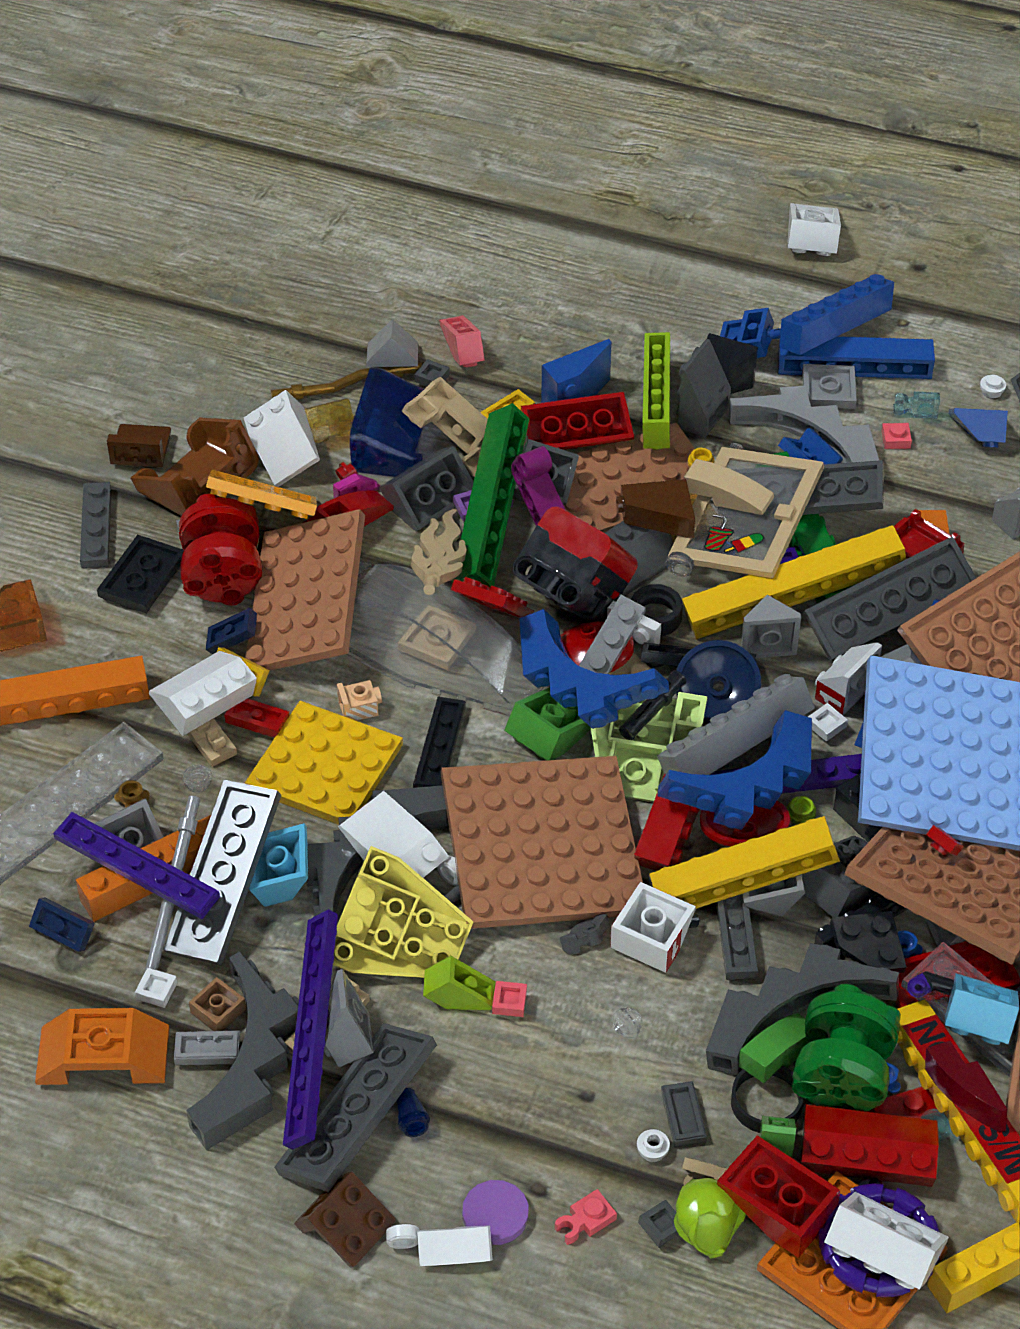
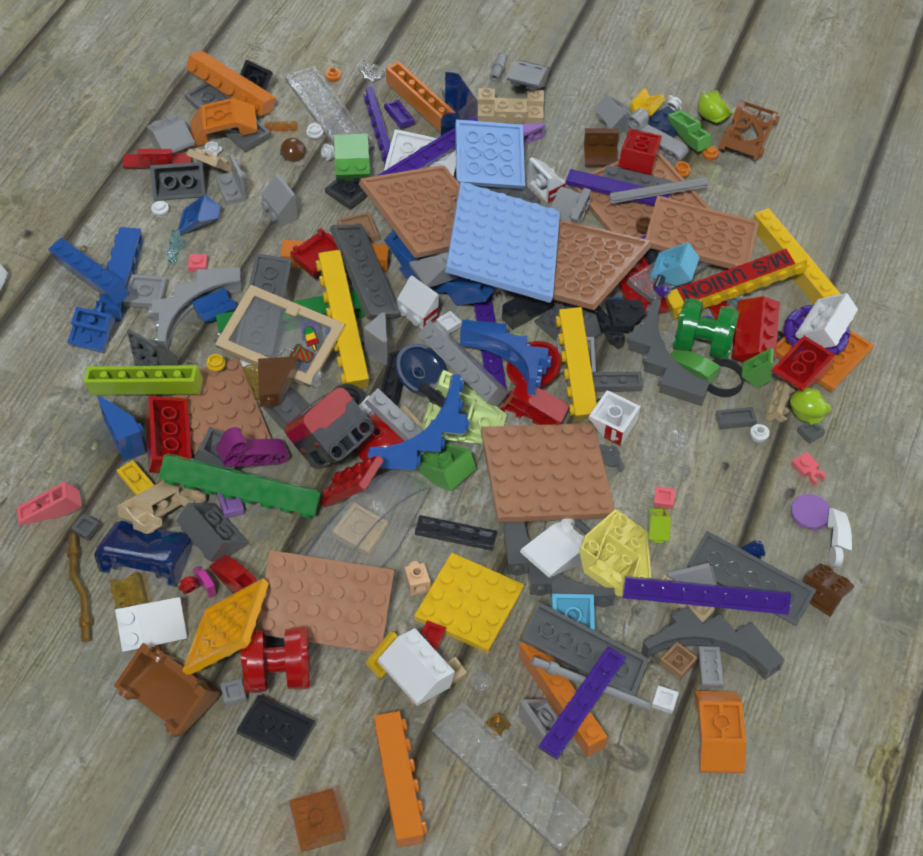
camera: 90 degrees left, 5 degrees up
dark blue plate [29,897,95,952] -> none
dark grey plate [80,482,111,568] -> none
reddish brown bracket [107,424,171,467] -> none
dark blue plate [206,608,257,655] -> none
light grey slope [366,319,418,367] -> none
tan piece [411,509,467,595] -> none
tan slope [684,459,775,515] -> none
black slope [707,333,758,394] -> none
dark red slope [925,1041,1008,1132] -> none
red plate [926,825,964,856] -> none

